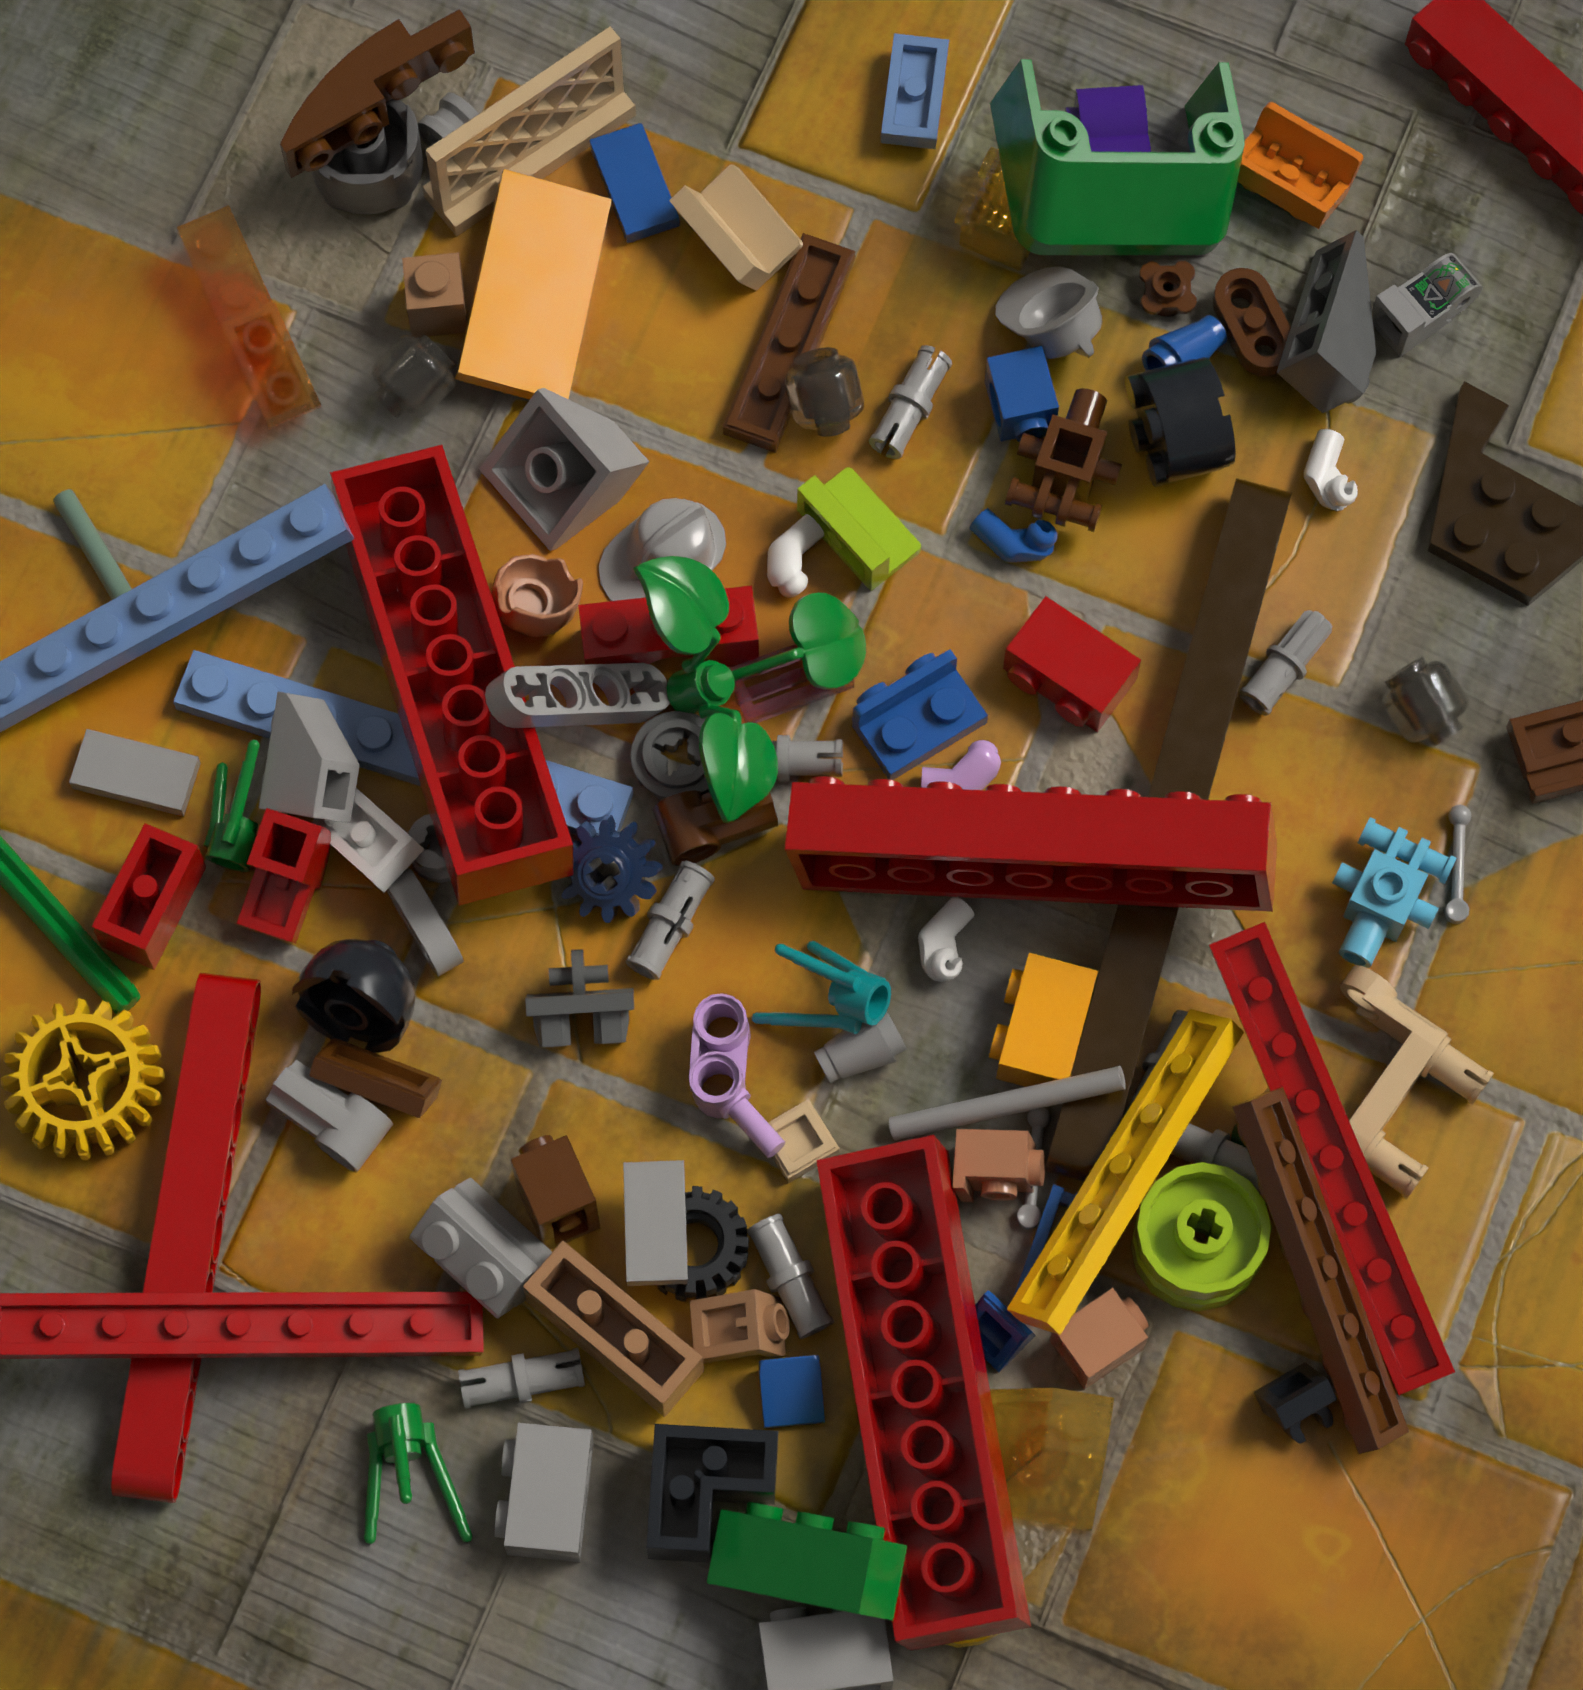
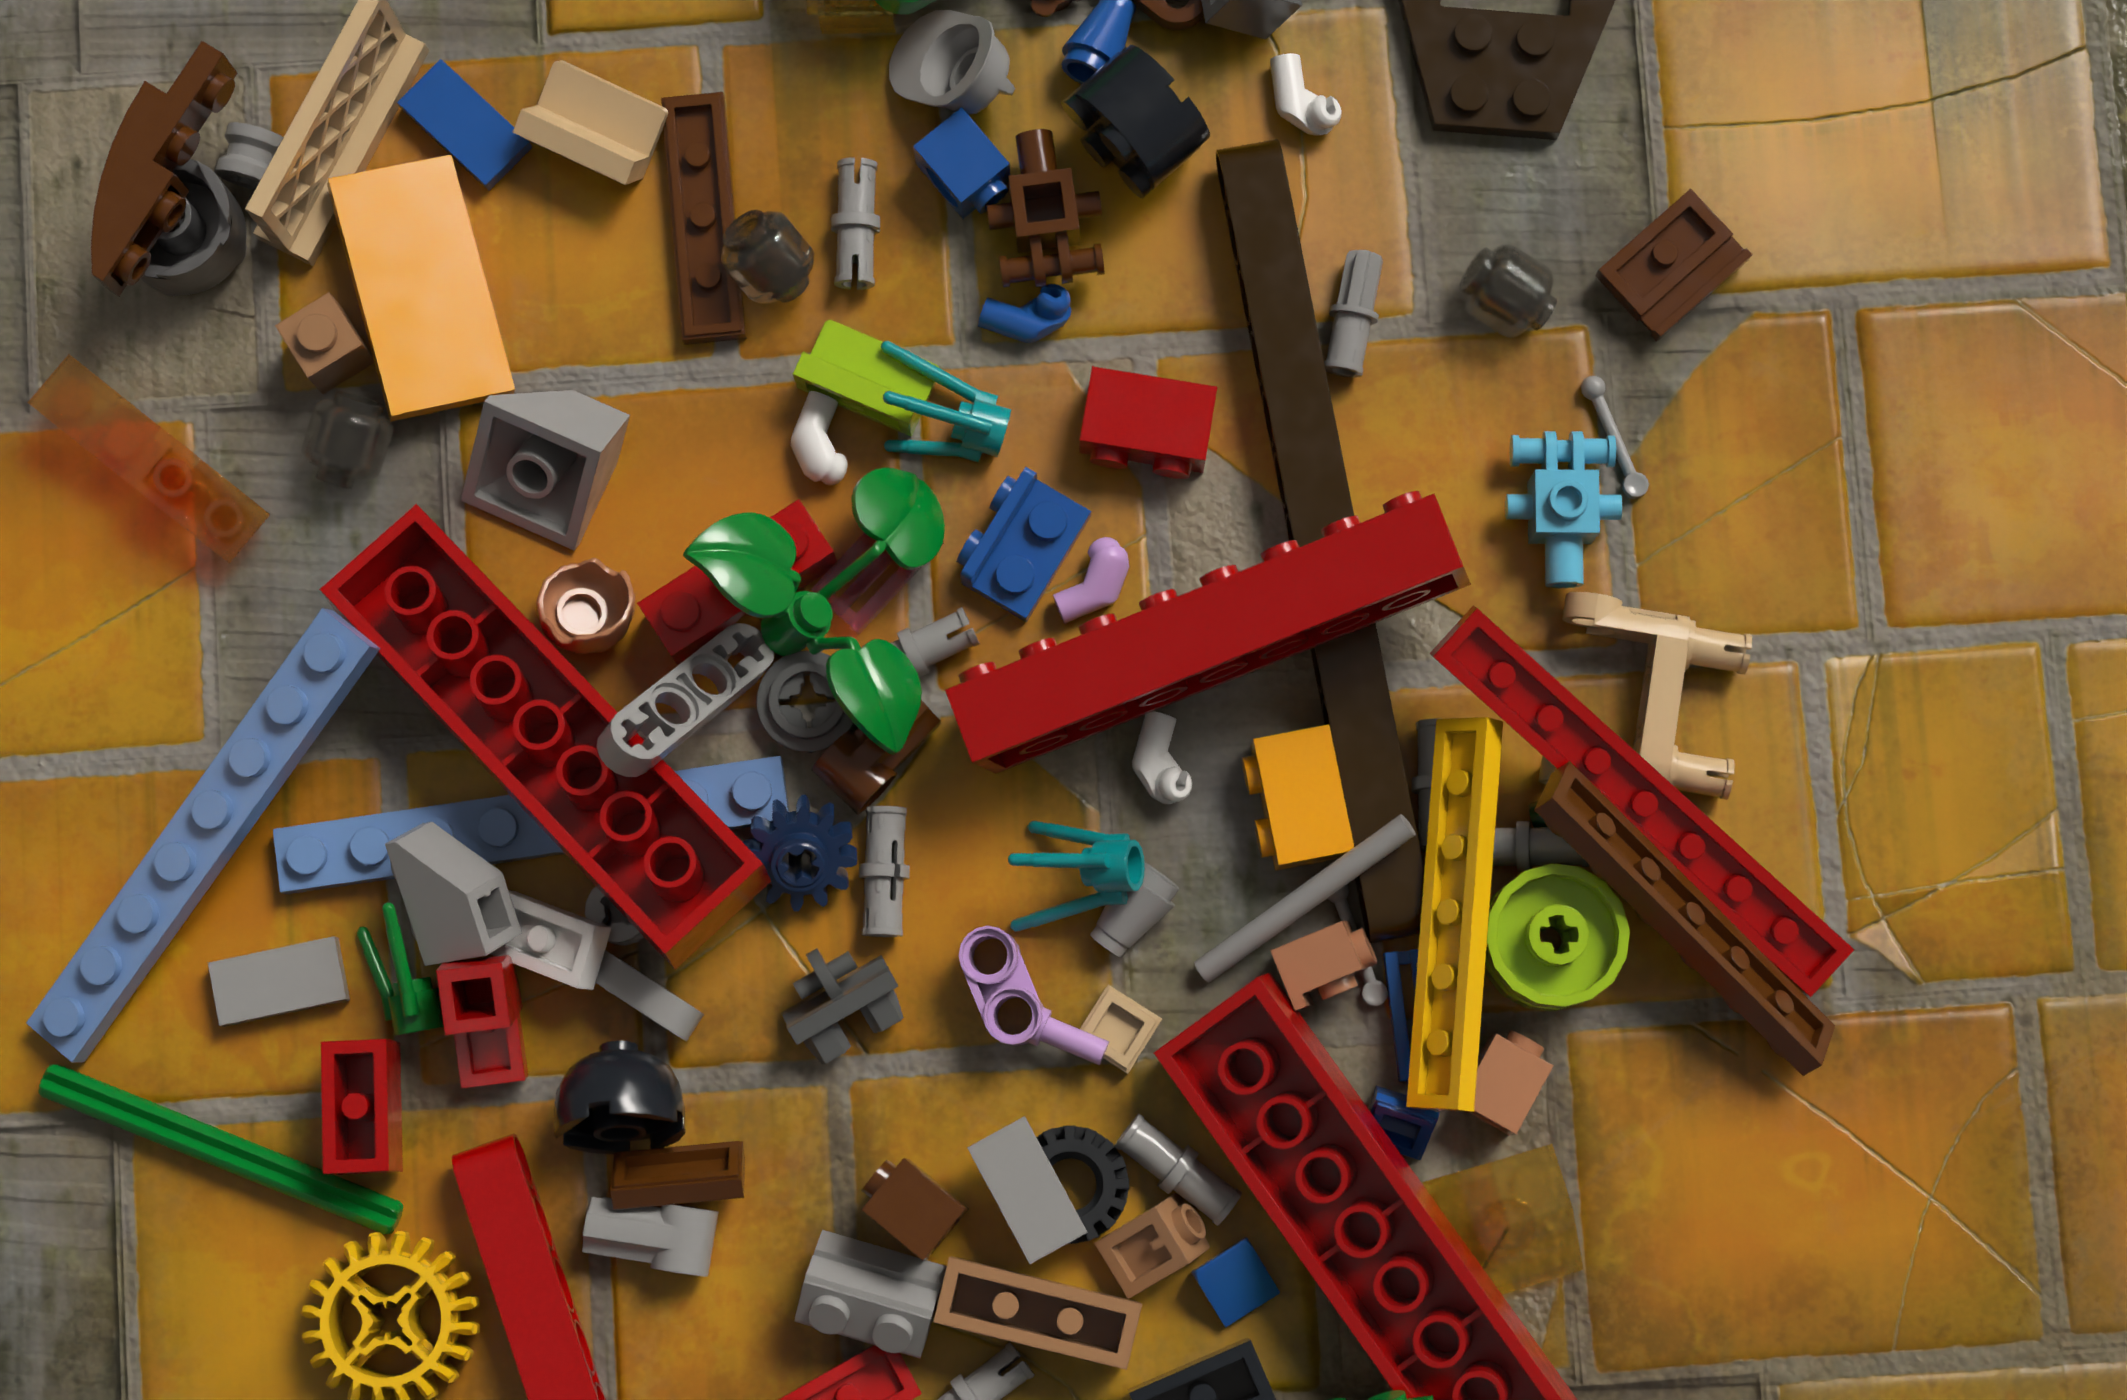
camera: 25 degrees left, 10 degrees up
sand green bar [53,489,132,600] -> none
light grey piece [599,498,726,601] -> none
black tile [1254,1362,1337,1444] -> none
none -> teal plant [881,341,1011,463]

